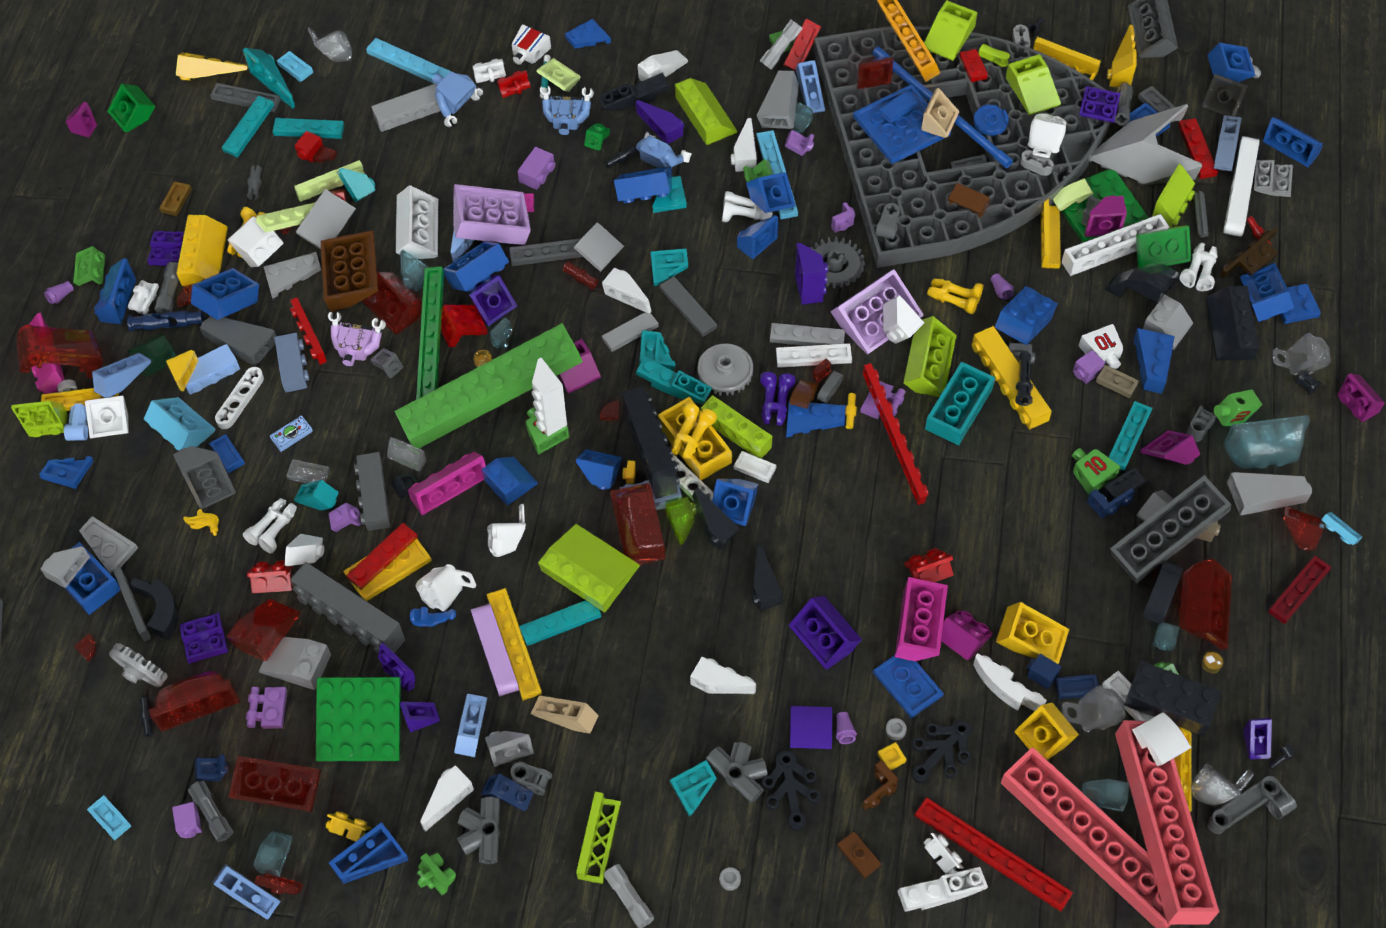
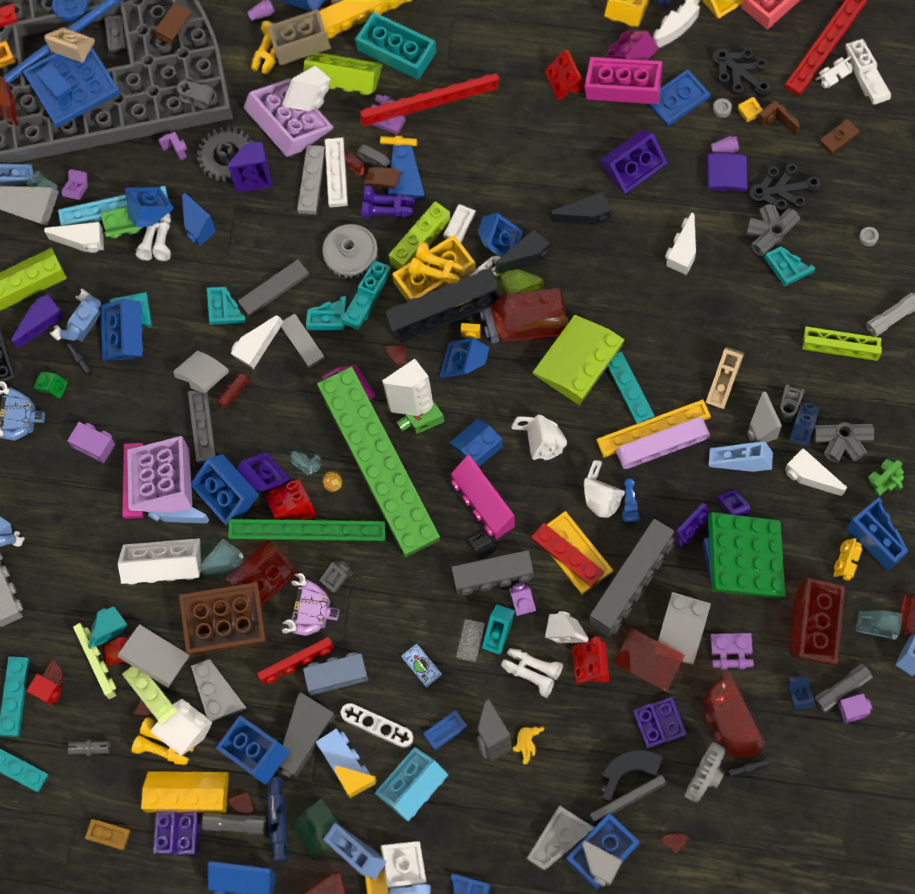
camera: 85 degrees left, 10 degrees up
medium azure plate [87,795,131,840] -> none
white hips [128,280,159,315] -> none
clear slope [387,437,427,471] -> none
none -> dark tan slope [268,10,331,65]

